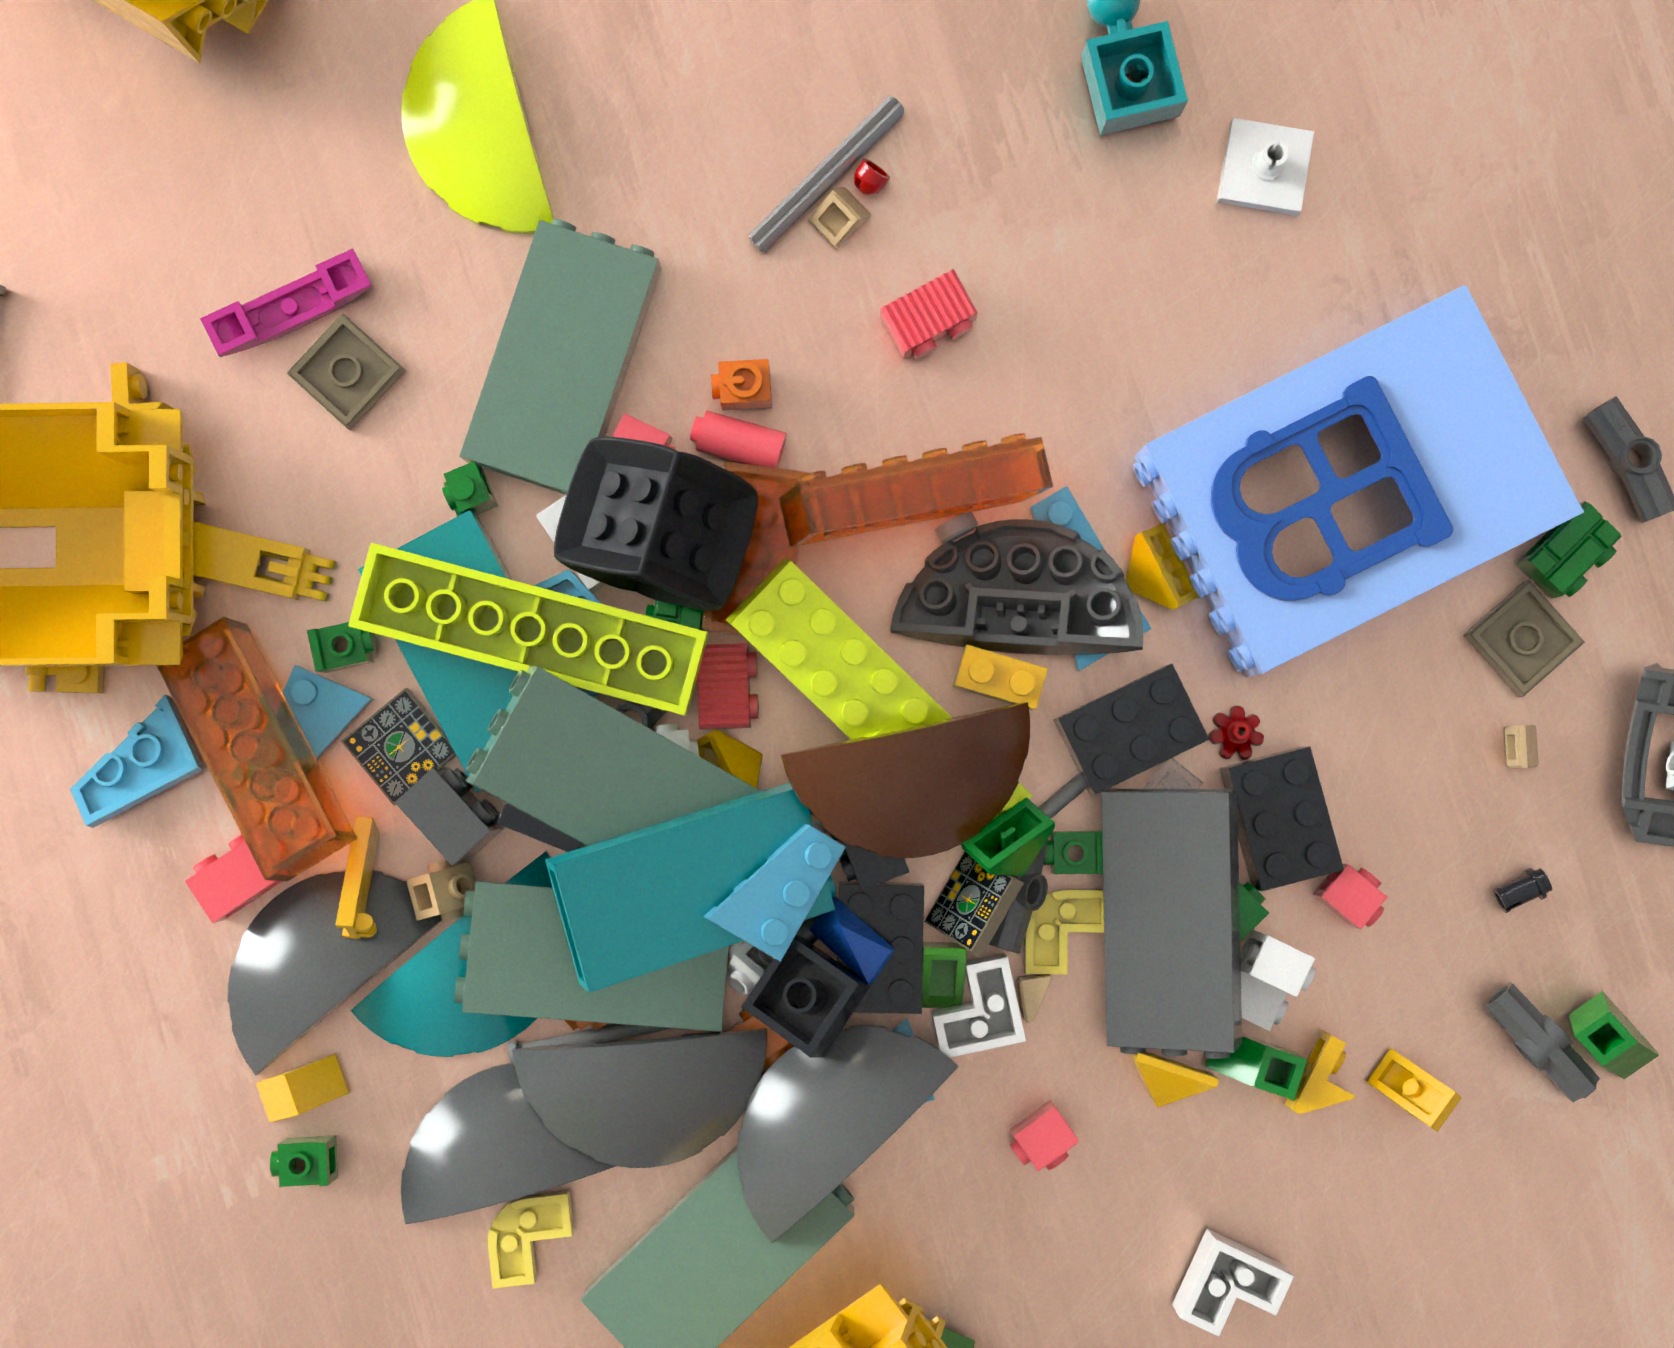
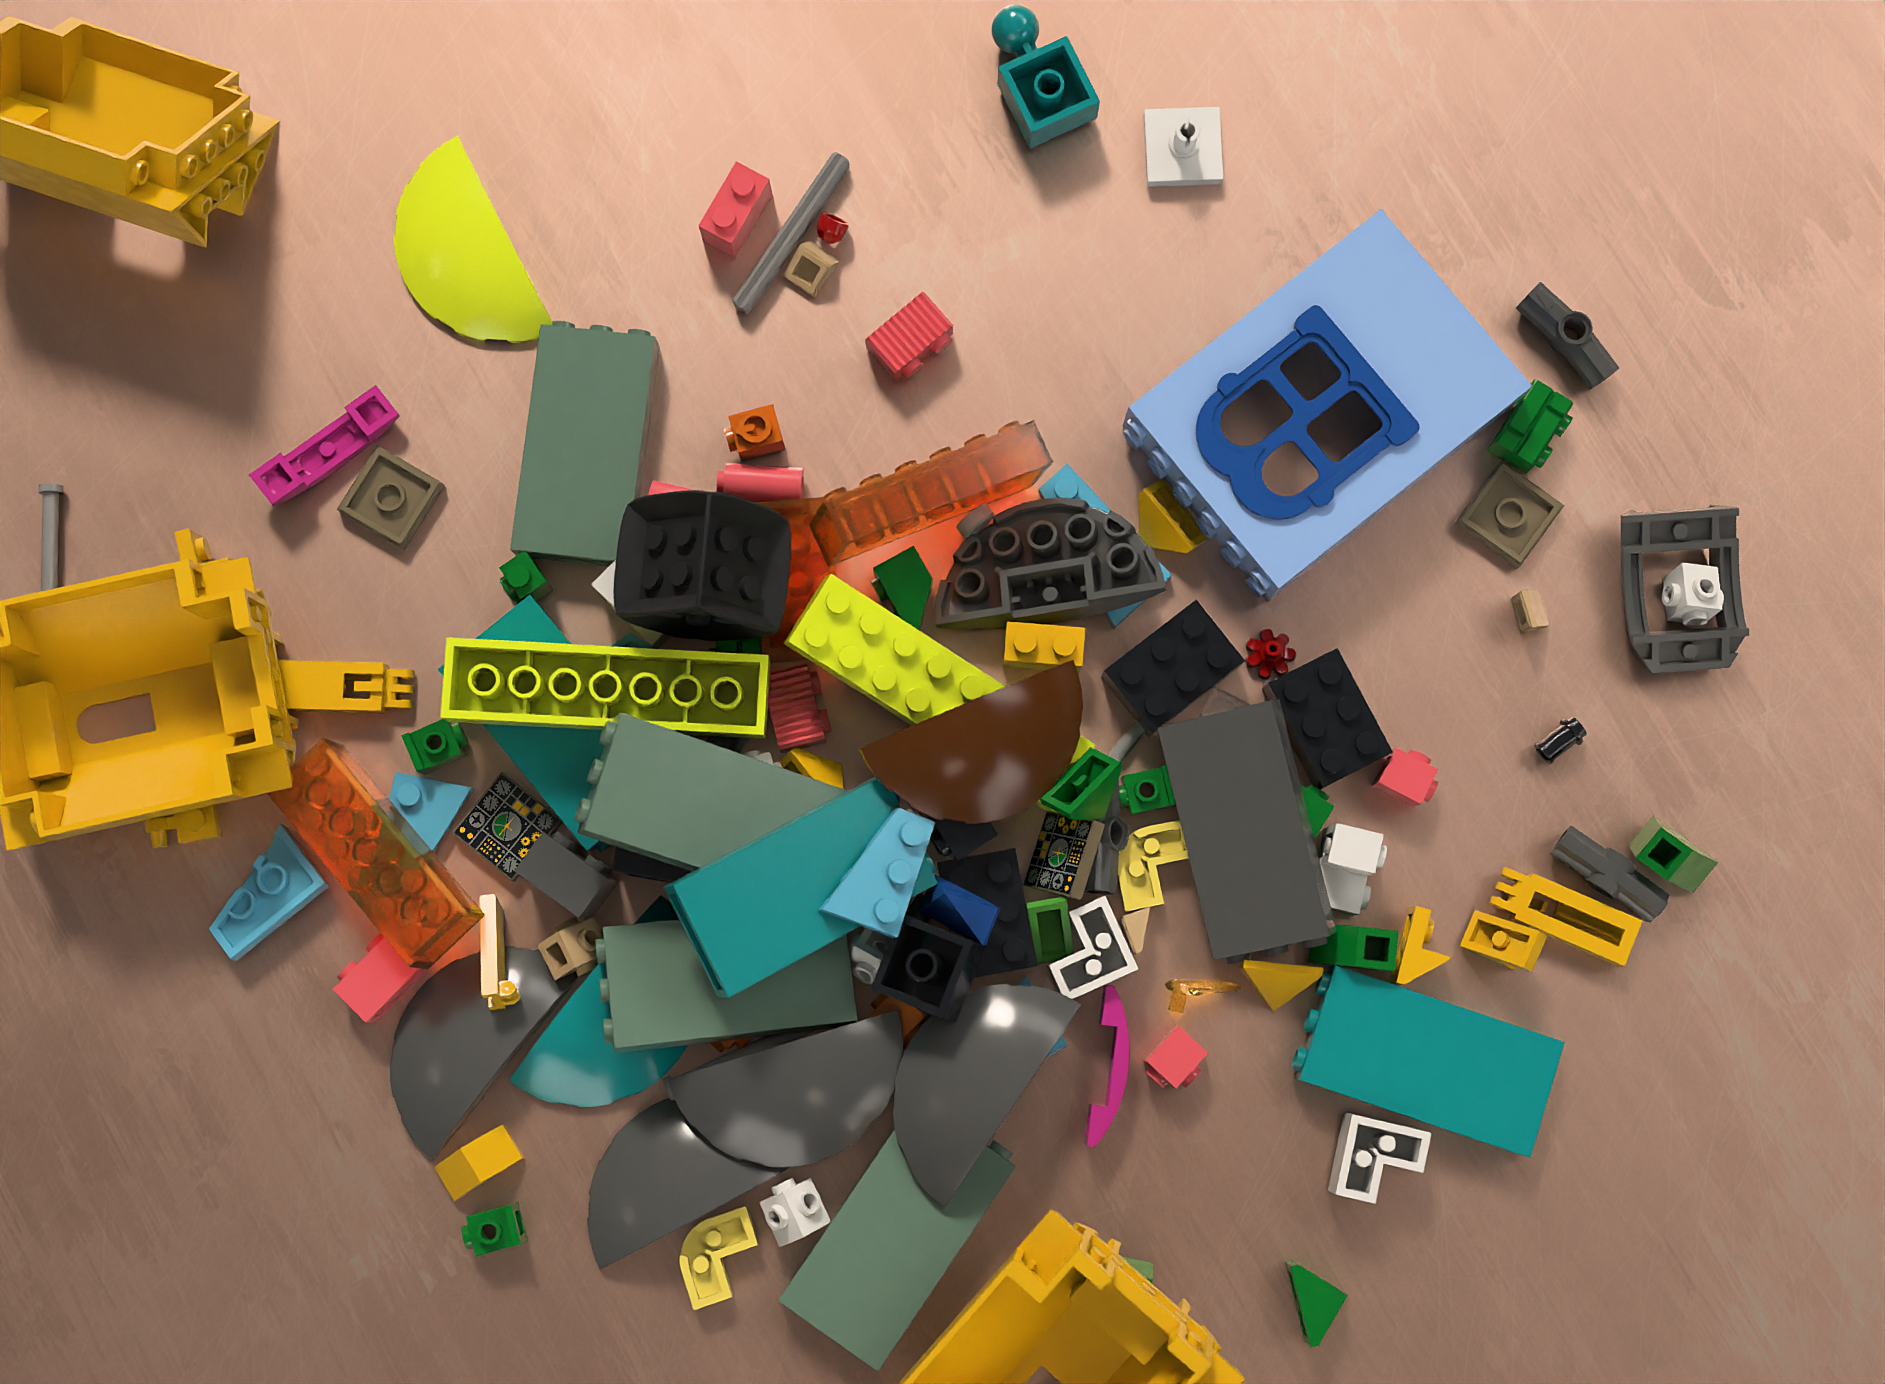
camera: 15 degrees left, 5 degrees down
none -> coral brick [698,161,773,258]
none -> white brick [759,1177,831,1247]
none -> green slope [871,545,933,631]
none -> dark pink slope [1084,985,1130,1147]
none -> clear yellow bar [1165,979,1241,1013]
none -> teal brick [1291,965,1565,1158]
none -> yellow hinge [1489,867,1643,967]

